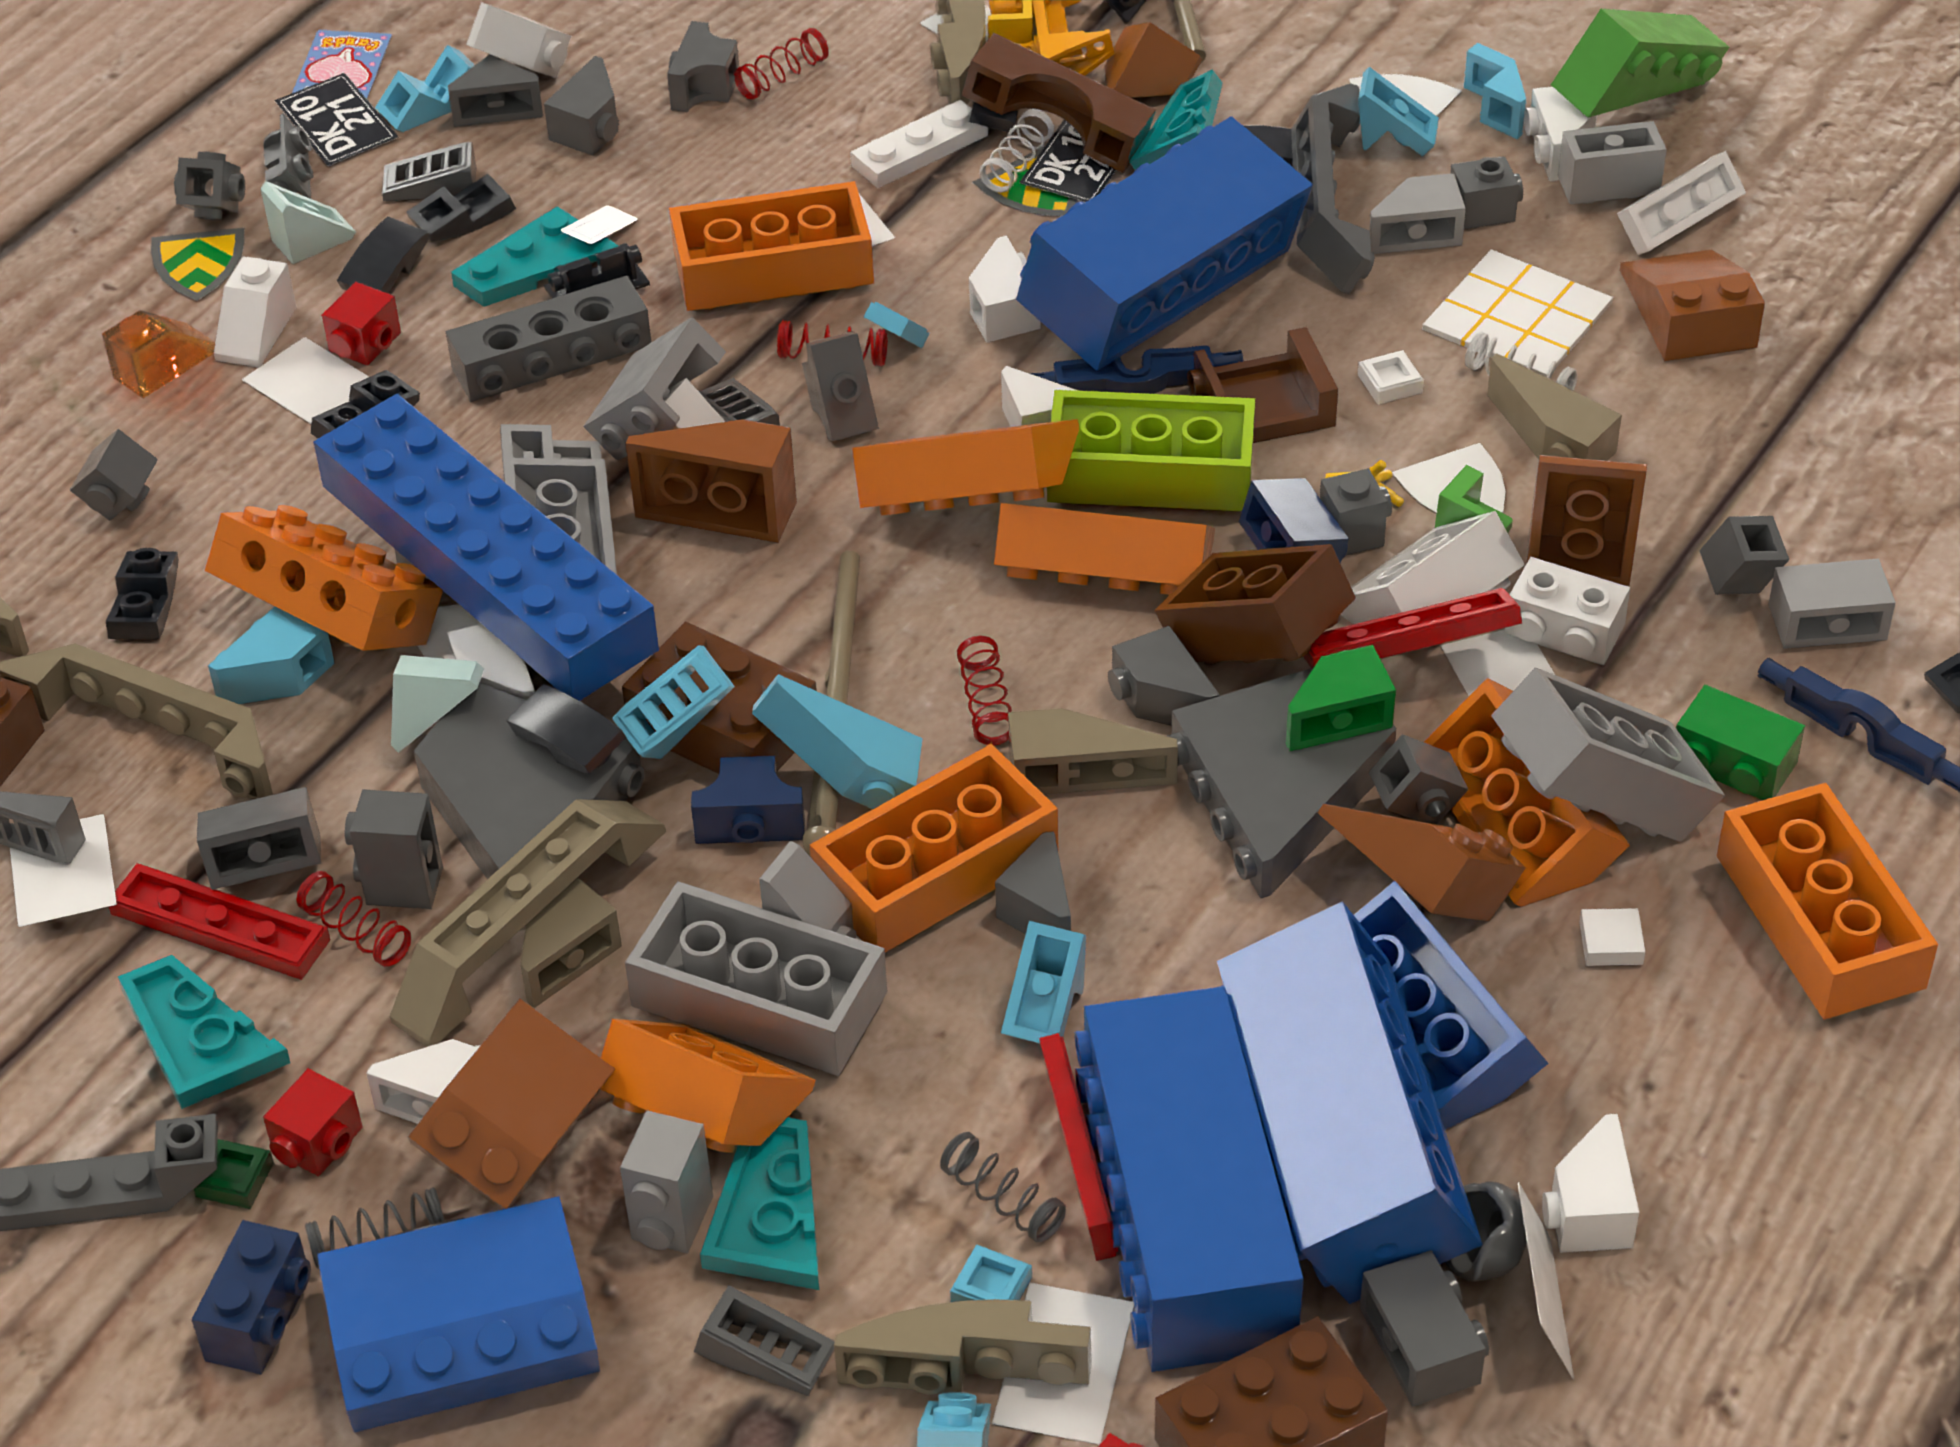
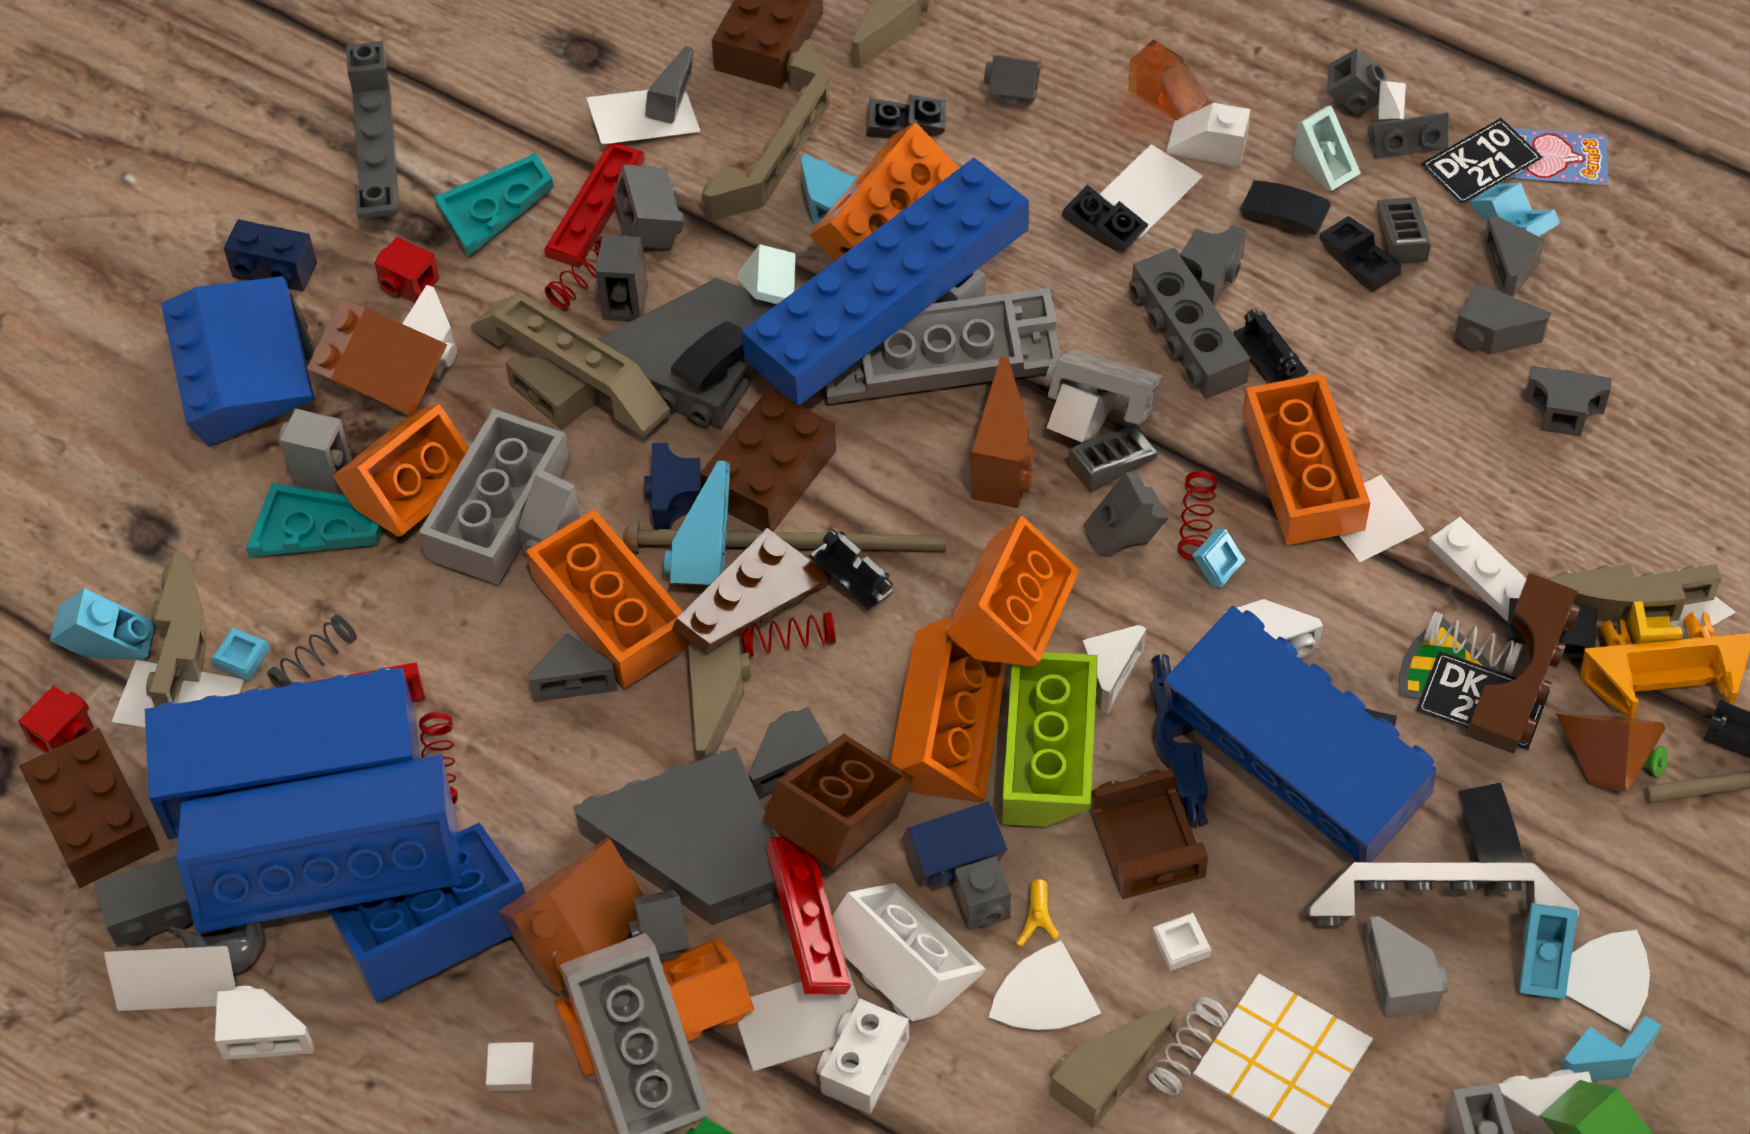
camera: 90 degrees right, 10 degrees up
sticker [151,228,244,301] -> none
dark green tile [193,1139,274,1210] -> none
dark grey piece [305,1187,444,1269] -> none
red brick [321,282,401,366] -> none
teal wing [451,206,619,307] -> none
white slope [466,2,571,78] -> none
white sticker [561,206,637,244] -> none
medium azure slope [612,645,735,759] -> none
dark grey slope [694,1285,835,1396] -> none
red piece [734,28,829,100] -> none
medium azure slope [1001,921,1086,1043] -> none
teal wing [1129,69,1223,170] -> none
green slope [1286,645,1396,752] -> none
bright green panel [1435,464,1513,533] -> none
dark grey brick [1450,156,1524,229] -> none
dark orange slope [1527,455,1647,586] -> none
none -> wing [672,528,831,653]
none -> black hinge [809,529,894,611]
none -> dark grey brick [1180,225,1246,306]
none -> white slope [1379,81,1406,120]

